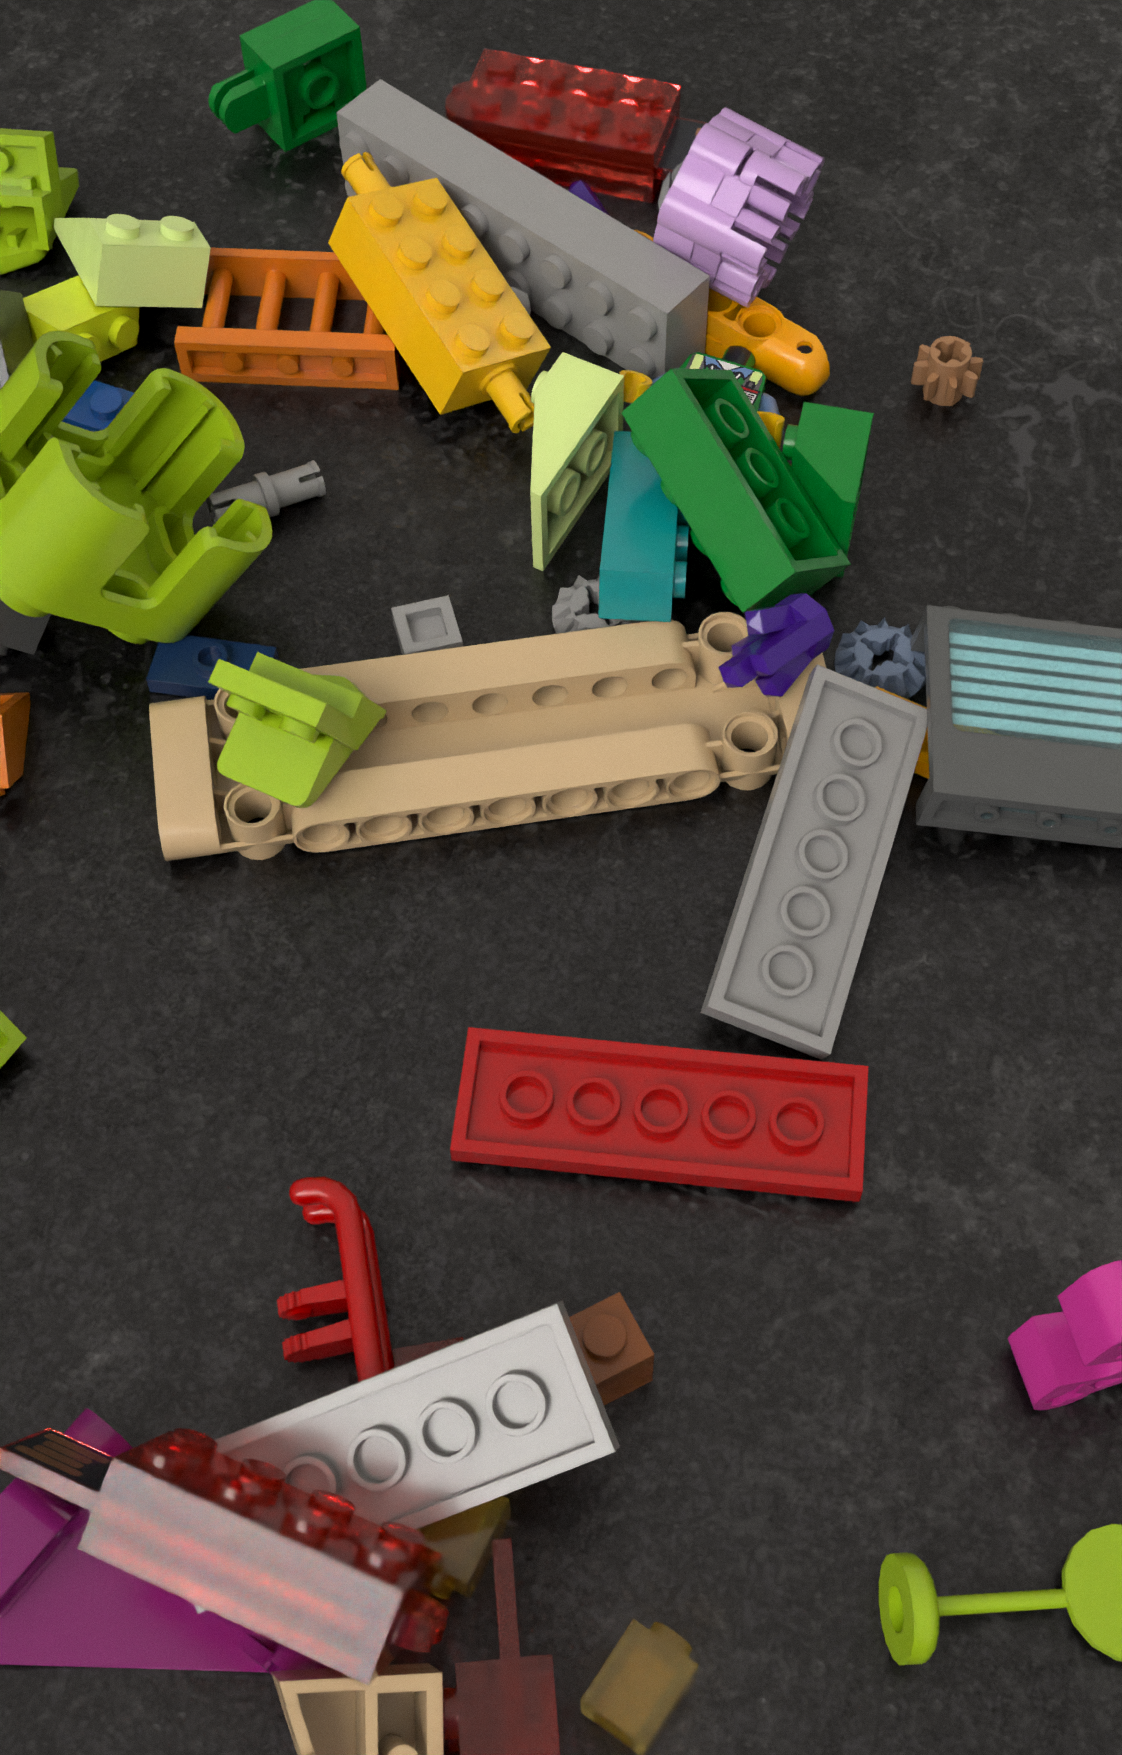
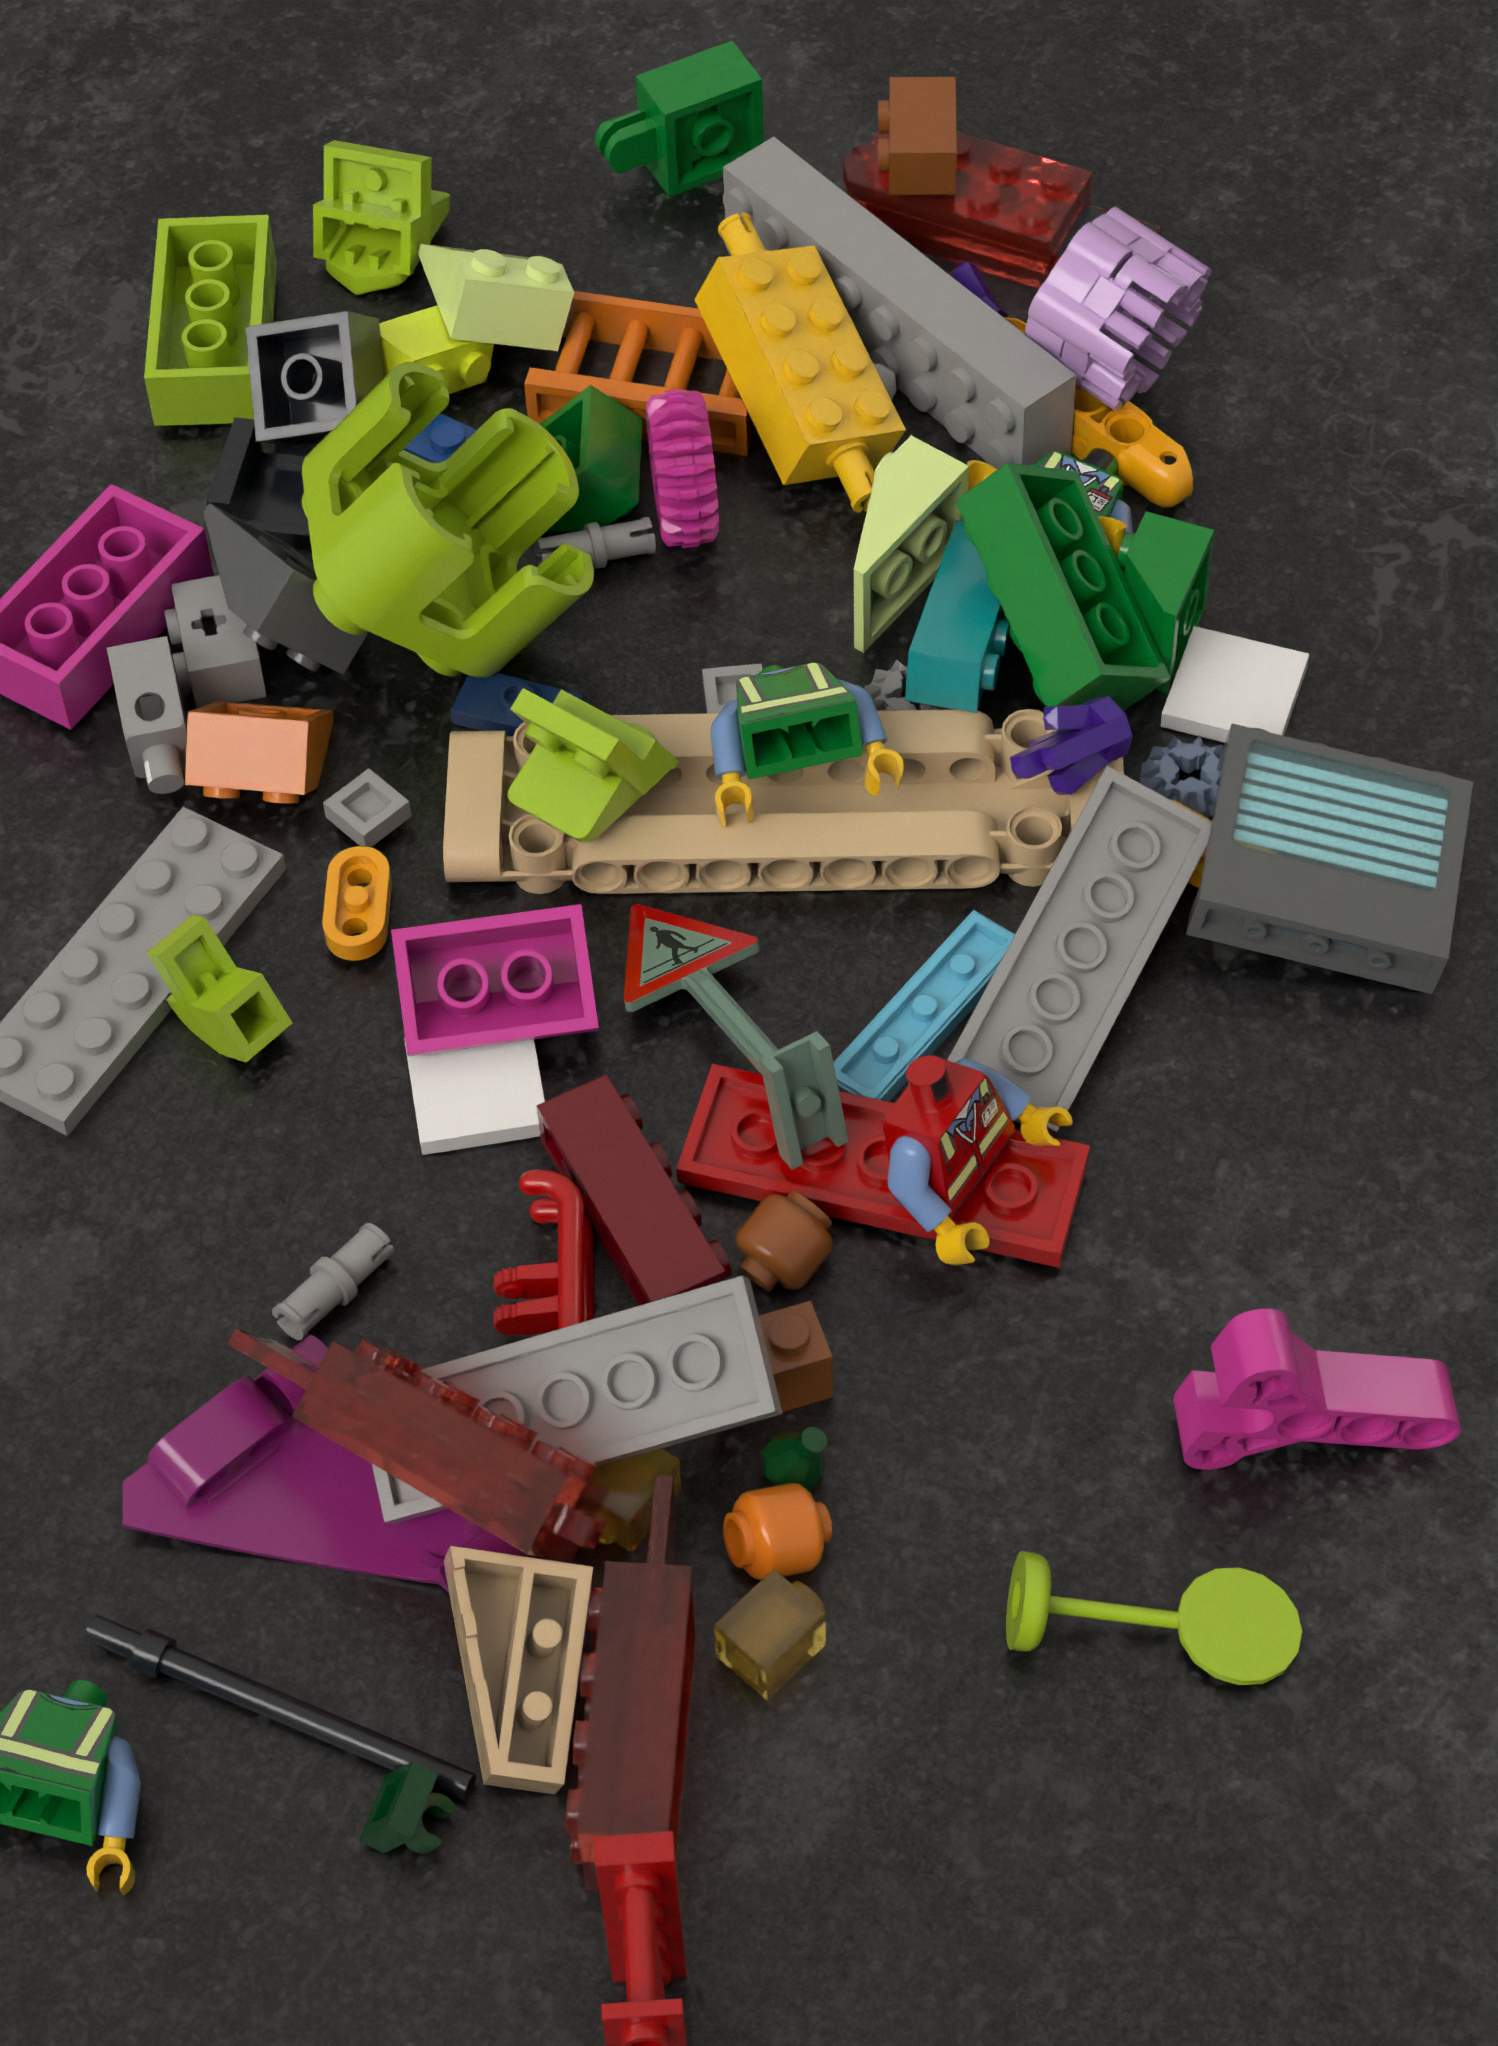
camera: 10 degrees right, 5 degrees down
medium nougat gear [911,336,983,406] -> none
none -> light grey pin [272,1223,395,1340]
none -> light orange plate [322,846,392,961]
none -> light grey plate [323,768,412,847]
none -> dark pink slope [391,904,599,1057]
none -> white tile [404,1038,545,1155]
none -> dark red brick [536,1075,732,1306]
none -> green slope [540,385,642,532]
none -> sand green piece [623,904,849,1170]
none -> dark pink gear [646,389,719,548]
none -> torso [711,663,904,826]
none -> orange head [723,1483,832,1580]
none -> dark orange head [735,1191,833,1292]
none -> dark green rock [761,1427,828,1493]
none -> medium azure tile [833,910,1015,1102]
none -> dark orange brick [878,77,957,195]
none -> torso [883,1055,1073,1265]
none -> white tile [1160,626,1309,743]

